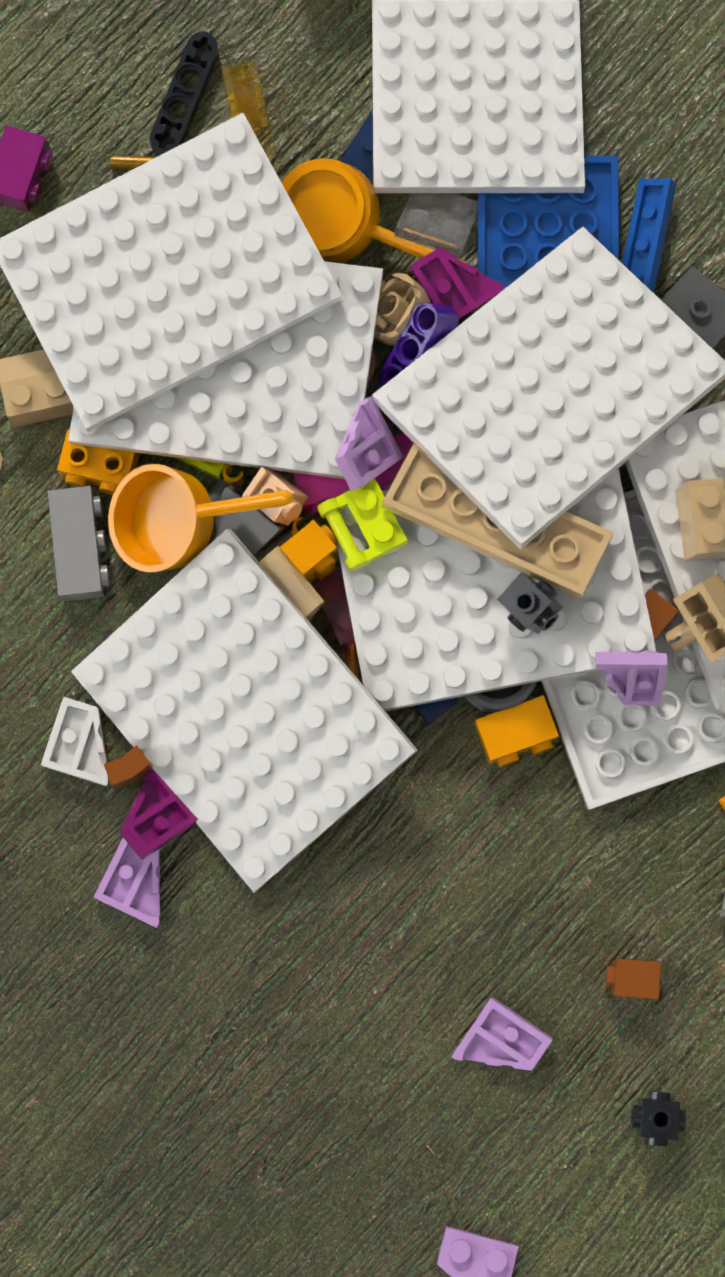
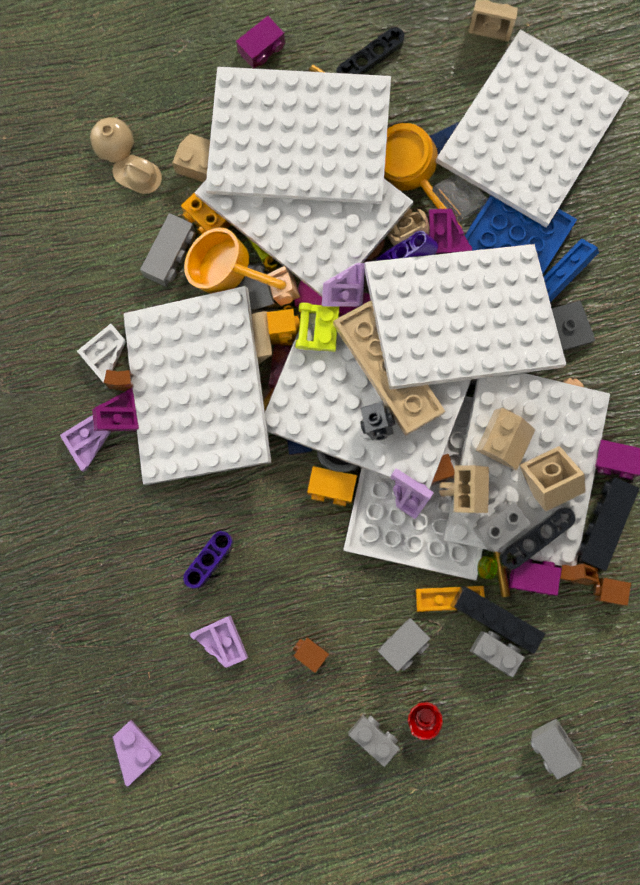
camera: 30 degrees right, 0 degrees up
clear yellow slope [221,61,269,133] -> none
black brick [631,1091,686,1146] -> none
none -> dark purple beam [183,531,233,589]

